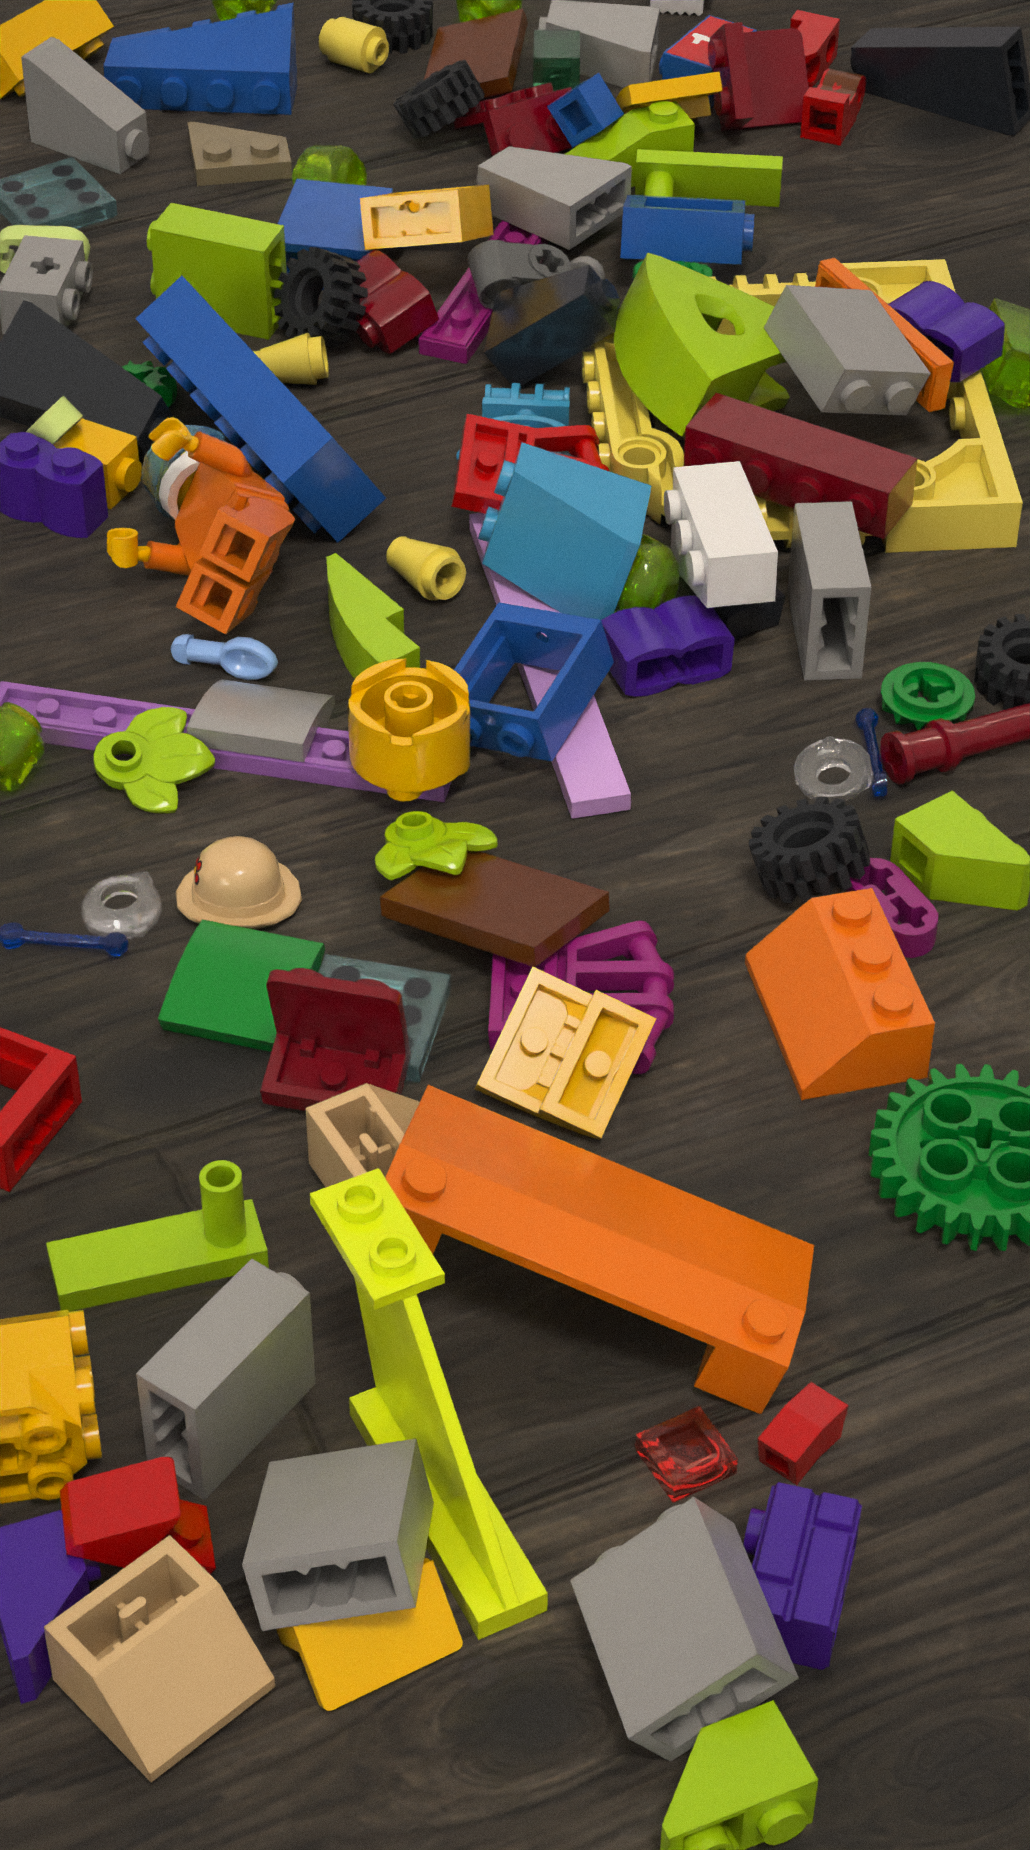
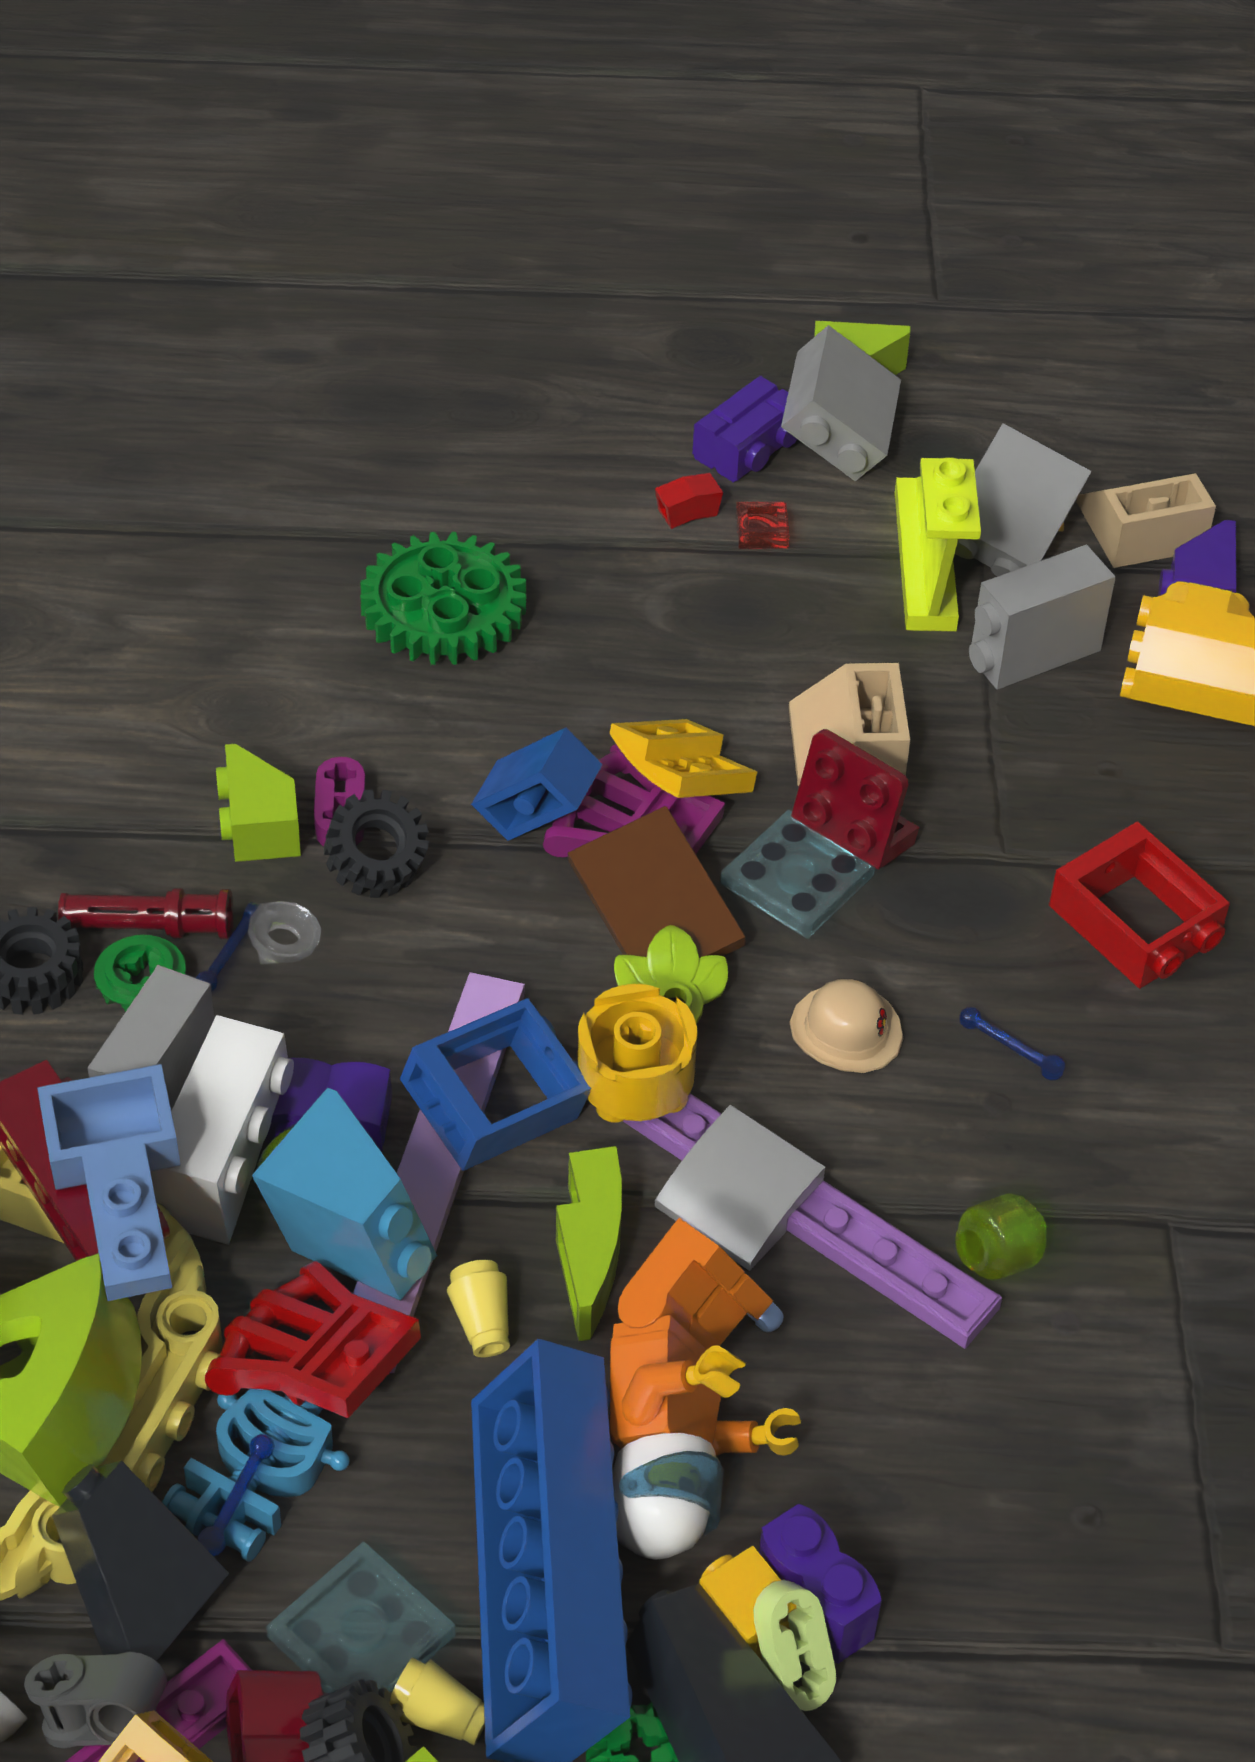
camera: 155 degrees left, 5 degrees up
lime piece [46,1160,269,1312] -> none
red slope [60,1457,216,1574] -> none
clear piece [81,871,163,940] -> none
lime plate [93,707,215,814] -> none
green slope [158,919,326,1052] -> none
orange slope [385,1085,814,1414] -> none
orange slope [745,888,935,1100] -> none
none -> medium blue plate [37,1064,181,1301]
none -> clear blue hinge [198,1434,275,1556]
none -> clear light blue tile [266,1541,456,1693]
none -> blue brick [471,727,603,841]

